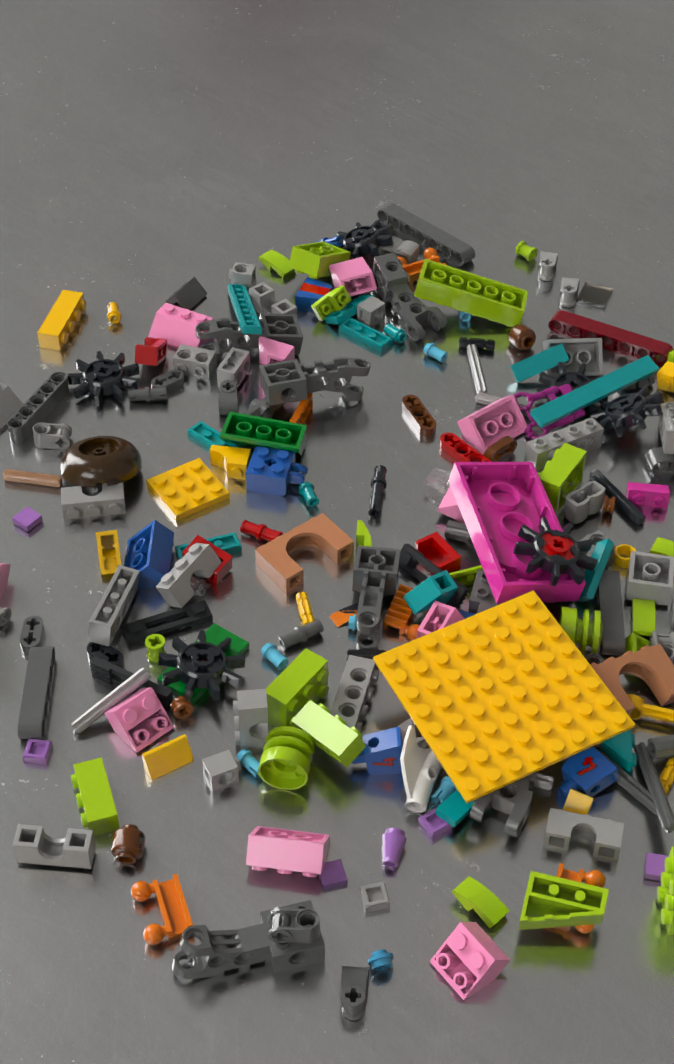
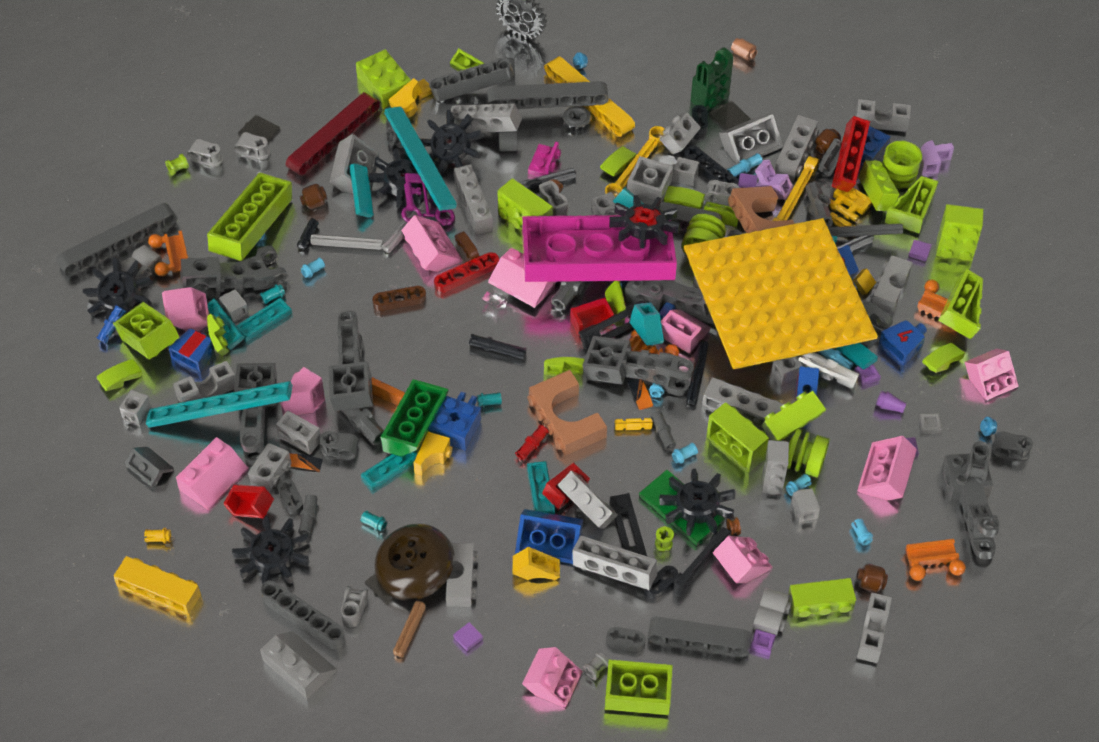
camera: 80 degrees left, 10 degrees up
light grey axle [71,667,151,733] -> none
yellow slope [142,734,193,780] -> none
yellow plate [146,458,230,521] -> none
none -> sticker [289,453,323,472]
none -> teal pin [360,510,388,532]
none -> light grey brick [752,588,791,637]
none -> medium azure pin [851,519,873,545]
none -> blue torso [879,320,927,365]

